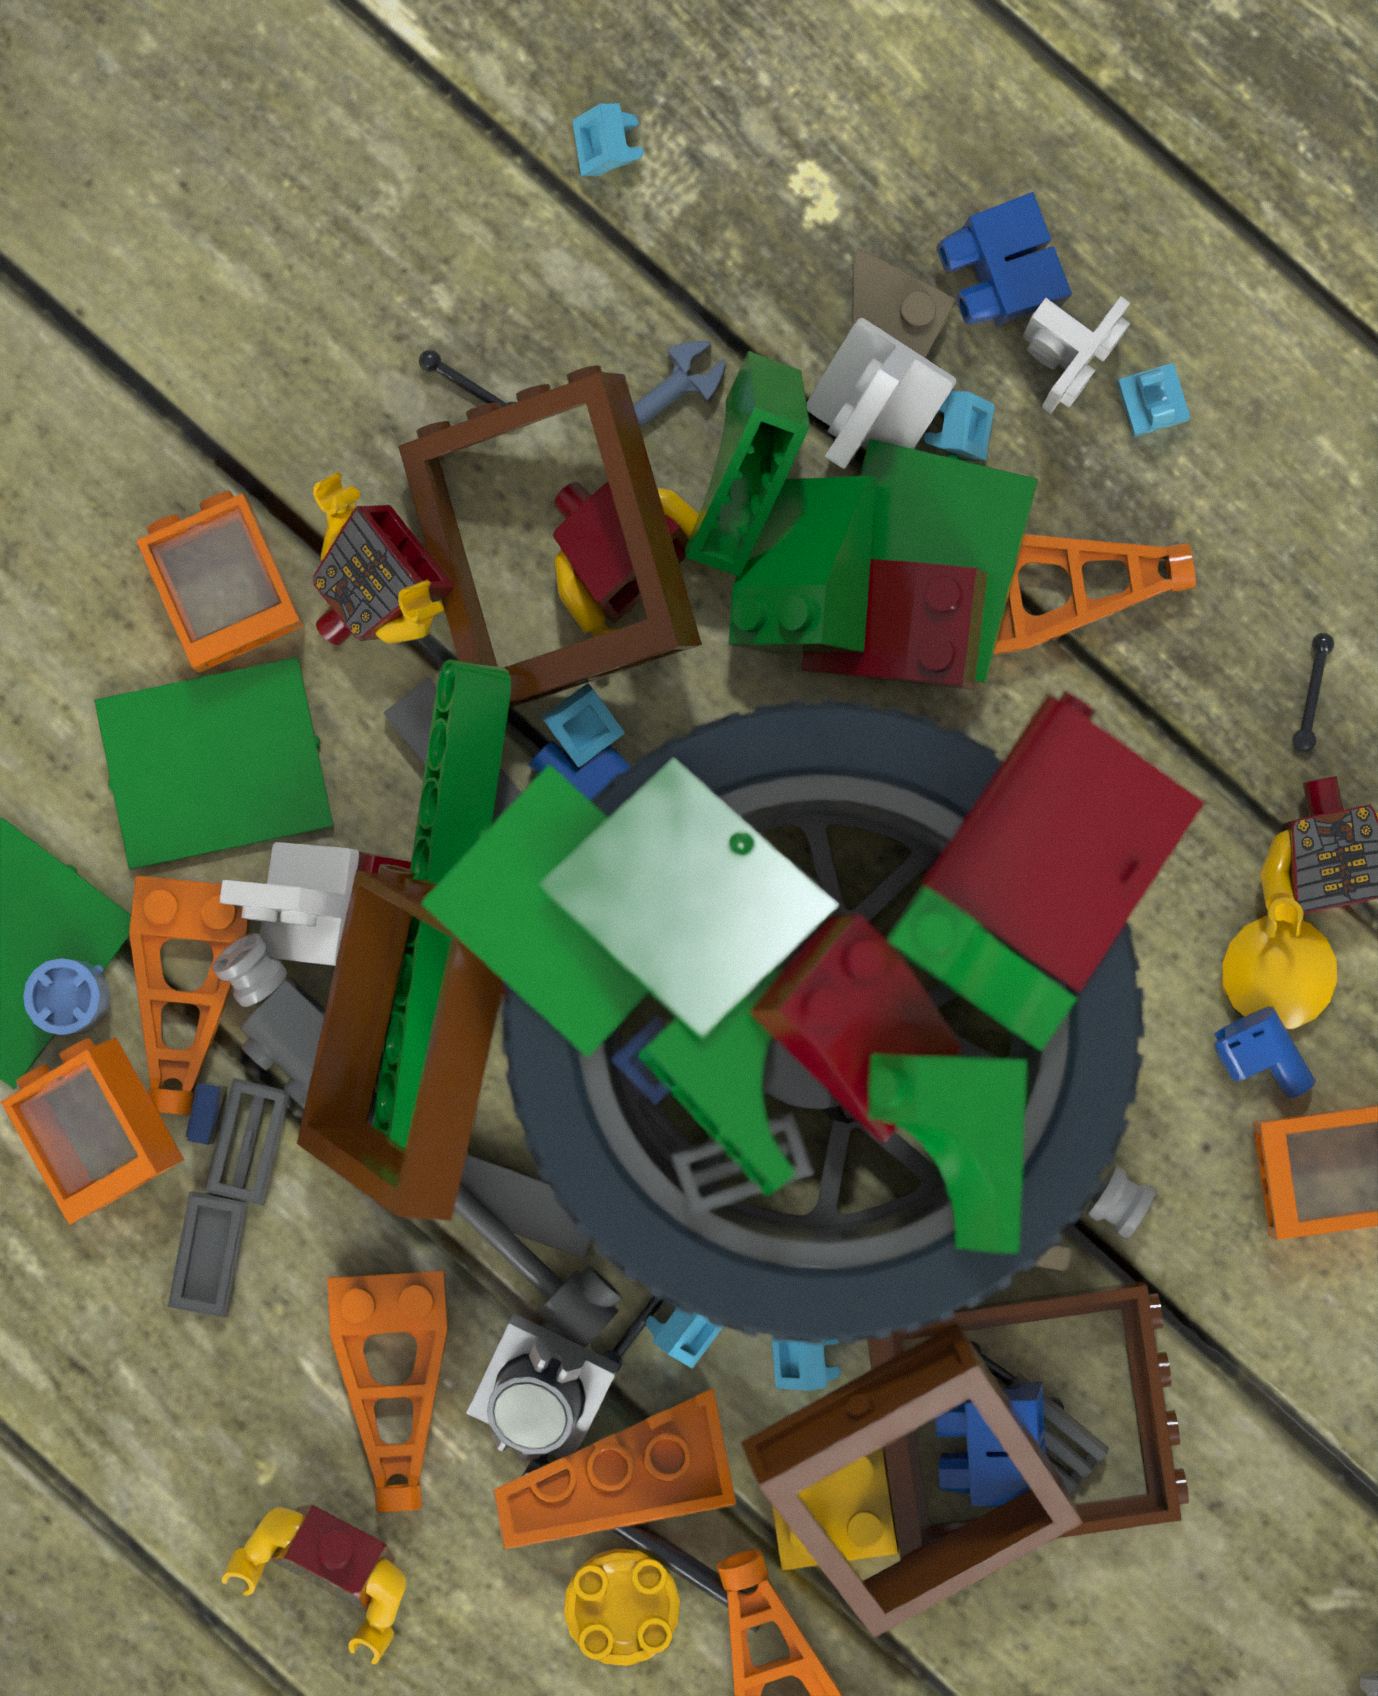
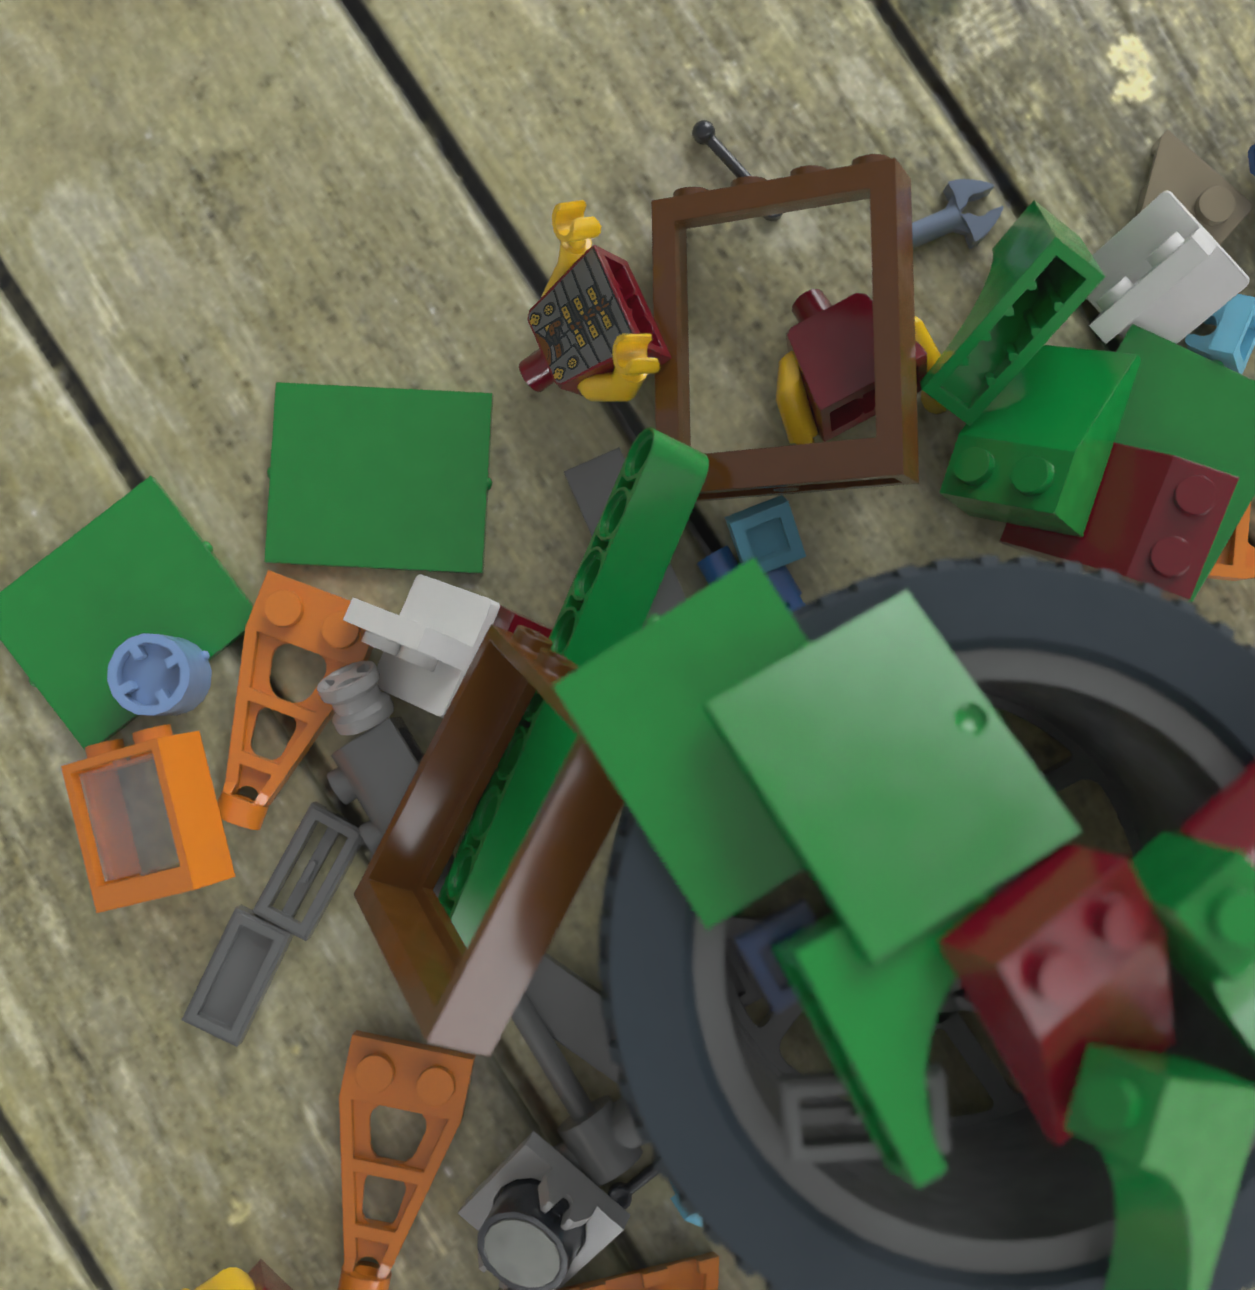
camera: 15 degrees right, 0 degrees up
window [136,491,305,673] -> none
dark blue tile [185,1082,227,1145] -> none

